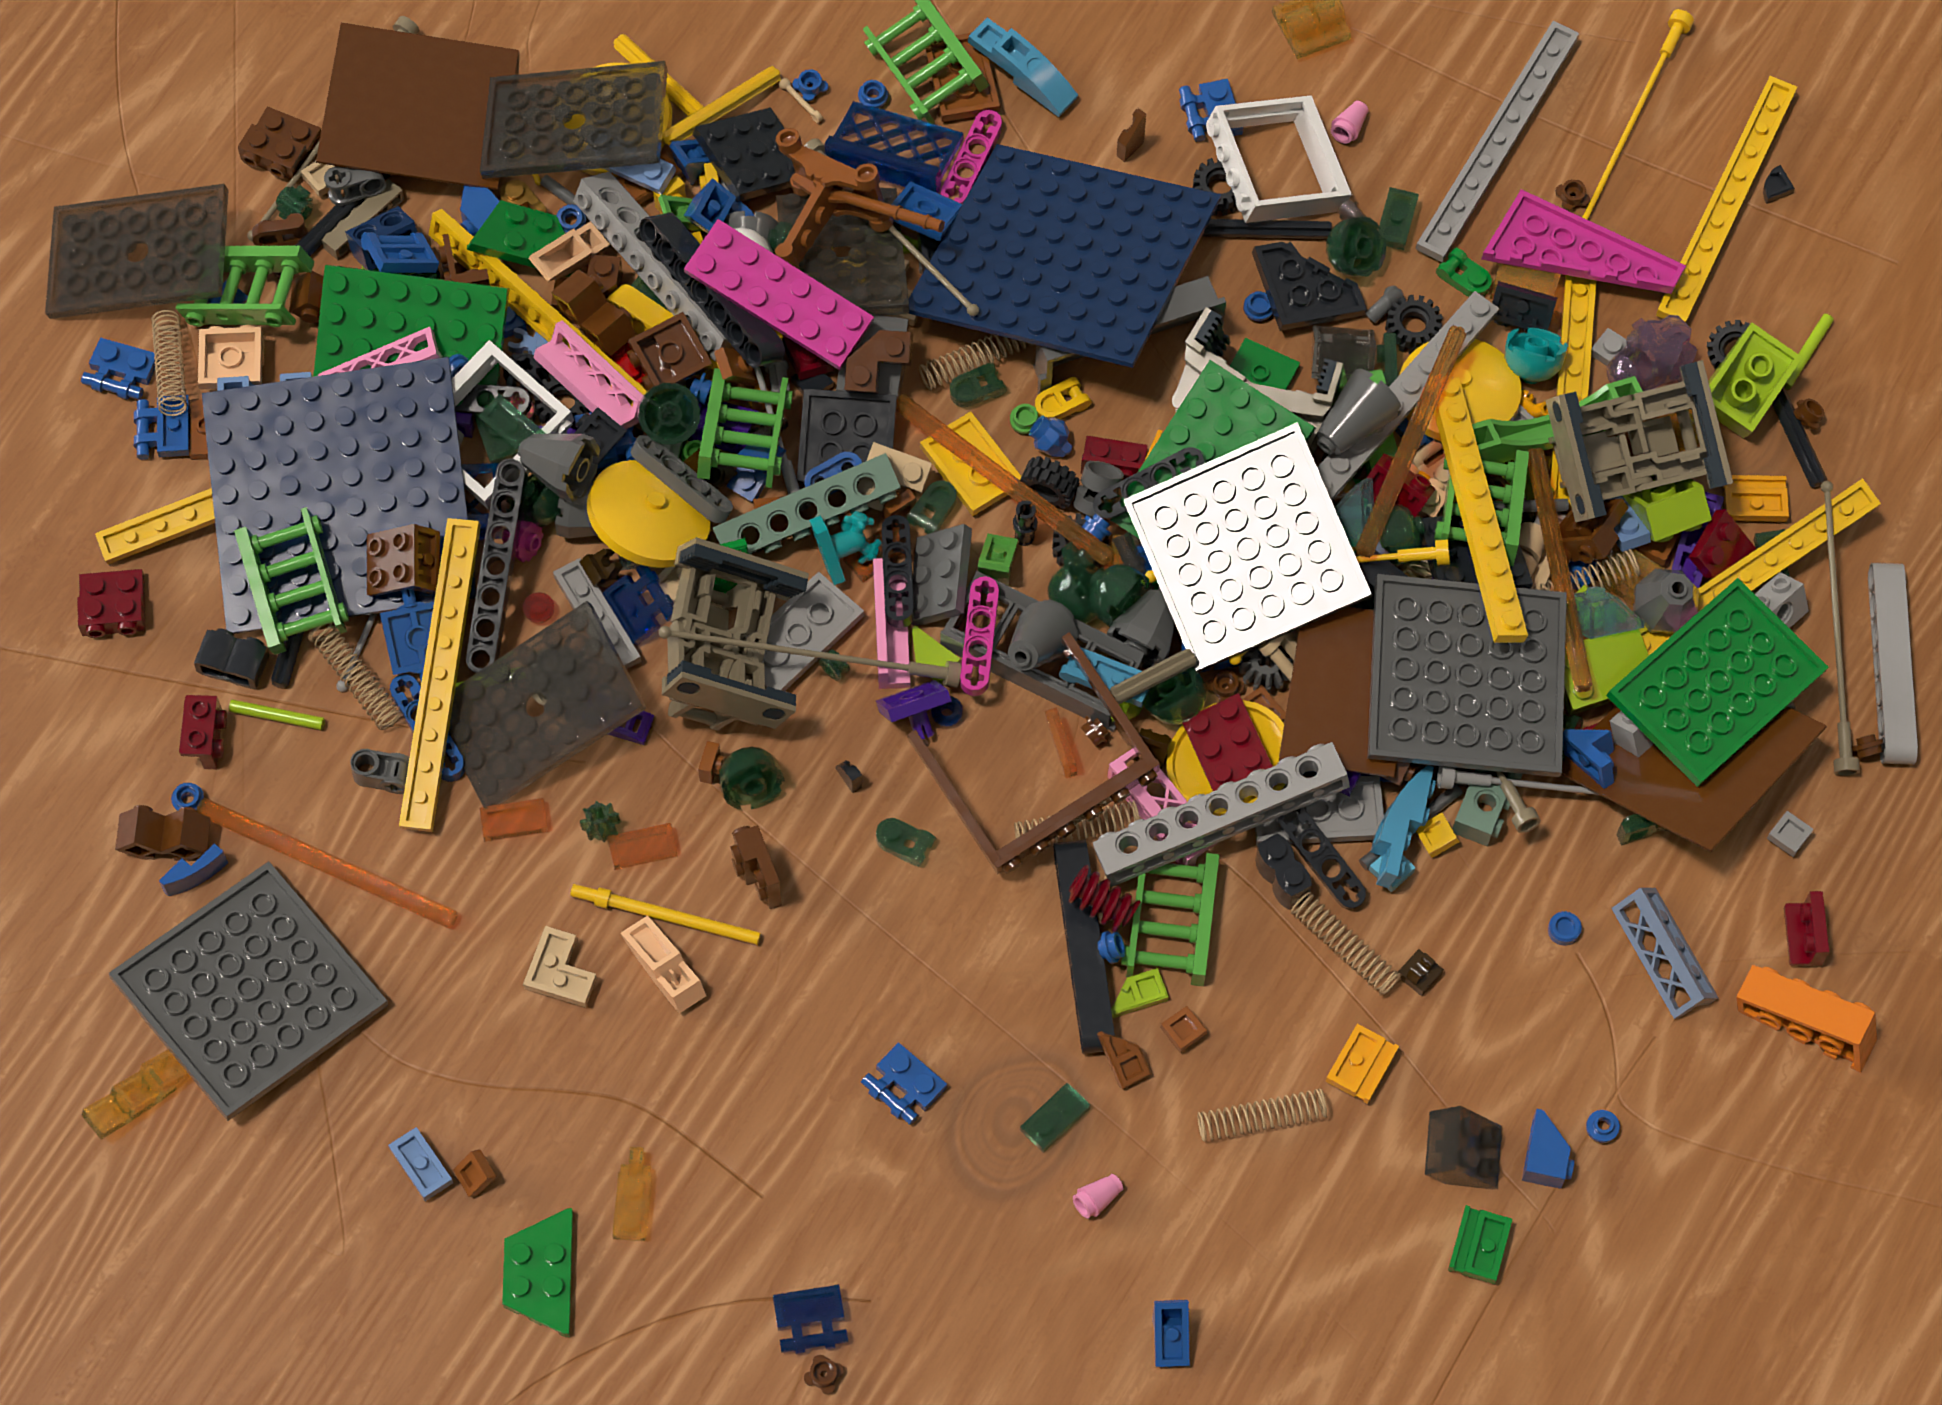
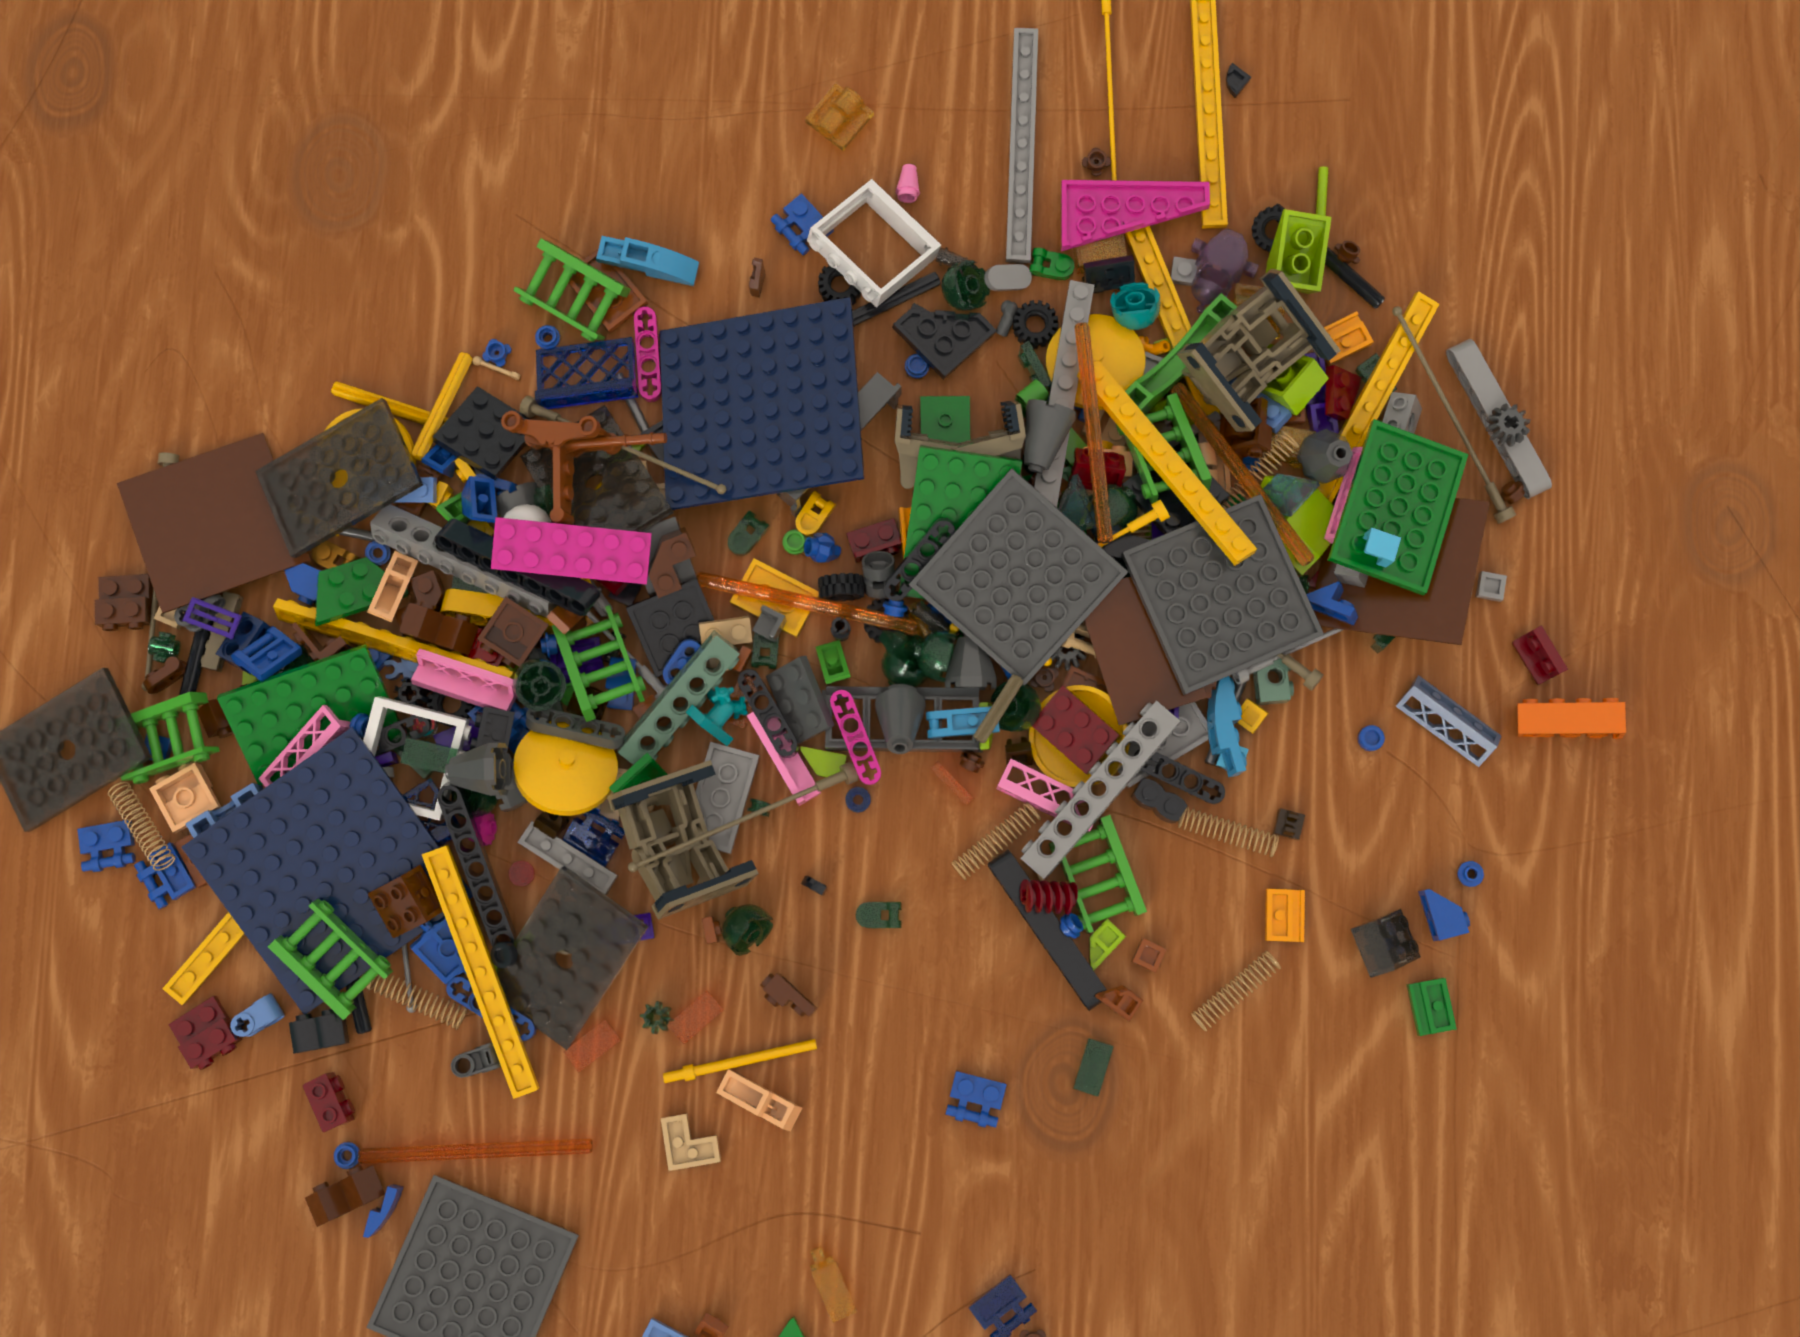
camera: 25 degrees left, 15 degrees up
lime bar [229,699,325,730] -> none
dark purple tile [876,680,951,739] -> none
blue plate [891,182,962,242] -> none
reddish brown piece [908,632,1160,875] -> none
tan piece [919,334,1035,391] -> none
bright pink cone [1073,1174,1123,1218] -> none
blue slope [1152,1300,1190,1367] -> none
clear smoke slope [1311,326,1376,381] -> none
clear green plate [1375,187,1419,250] -> none
none -> dark purple tile [182,597,243,639]
none -> medium blue piece [230,993,285,1037]
none -> black tile [491,941,518,968]
none -> dark grey panel [752,605,787,643]
none -> light grey tile [984,264,1032,291]
none -> medium azure panel [1363,528,1401,568]
none -> dark grey gear [1486,403,1531,447]

